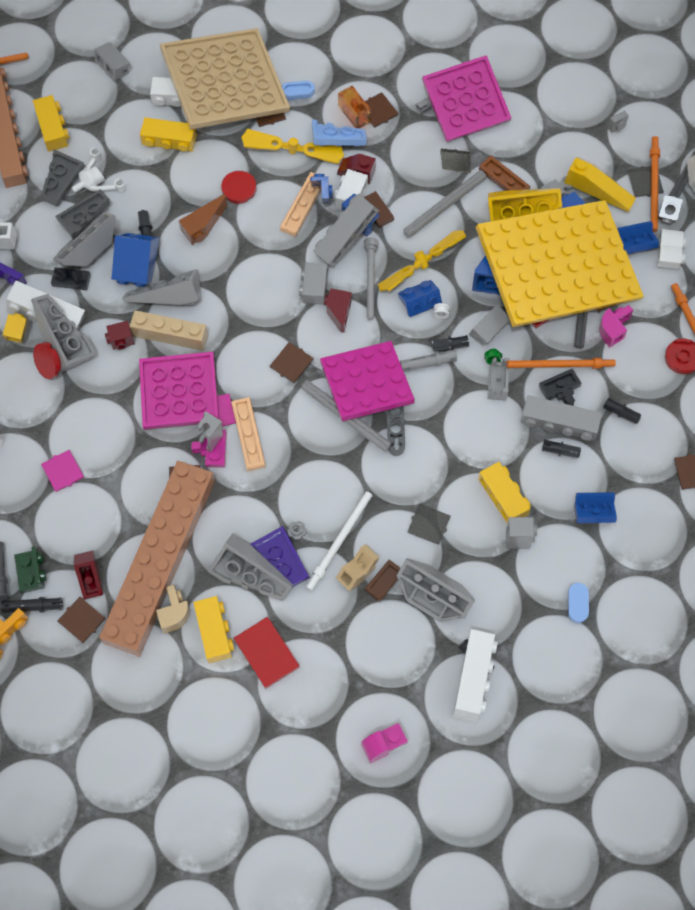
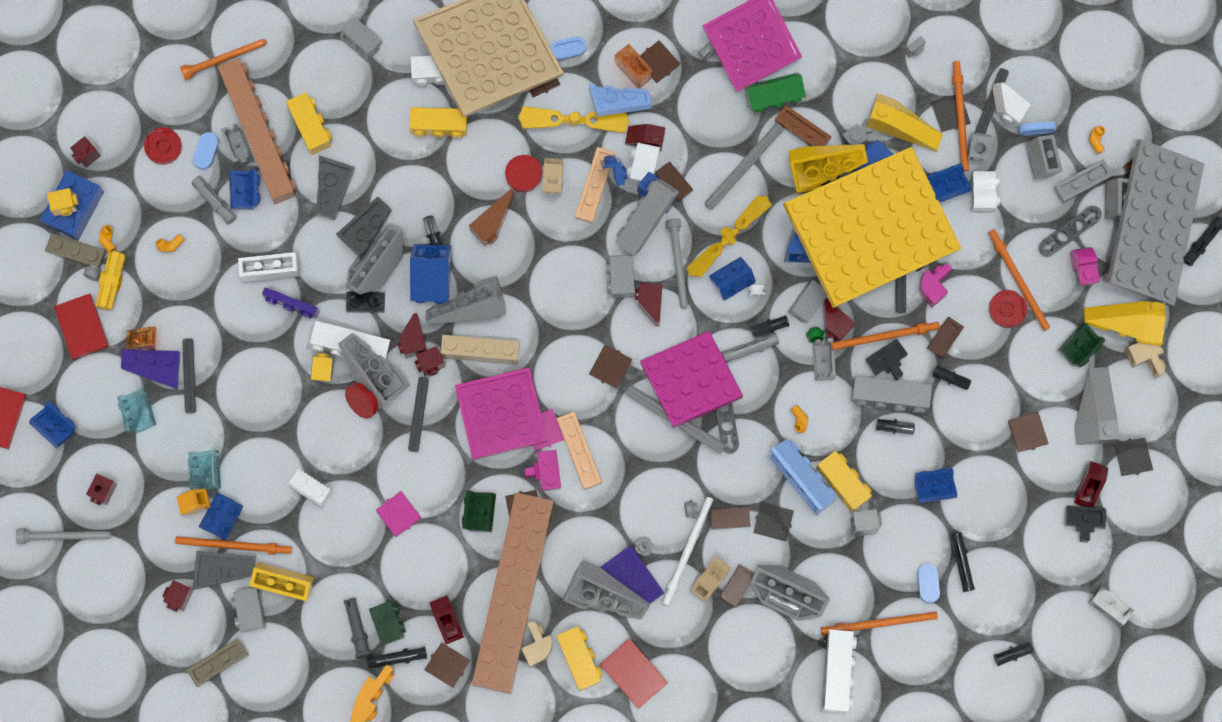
camera: 10 degrees left, 10 degrees up
white piece [71,147,126,193] -> none
light grey hinge [198,411,223,452] -> none
clear smoke piece [440,148,471,173] -> none
none -> dark red slope [397,313,427,359]
none -> dark grey axle [408,377,429,452]
none -> dark green bracket [462,490,496,532]
none -> tan brick [542,158,563,194]
none -> light grey plate [684,500,699,519]
none -> reddish brown tile [710,507,751,530]
none -> green brick [744,72,806,112]
none -> light blue slope [768,439,836,516]
none -> light orange arm [790,405,808,433]
none -> orange bar [821,611,938,635]
none -> dark red slope [823,298,856,342]
none -> reddish brown tile [927,316,964,359]
none -> black pin [950,532,975,592]
none -> black axle [993,642,1033,666]

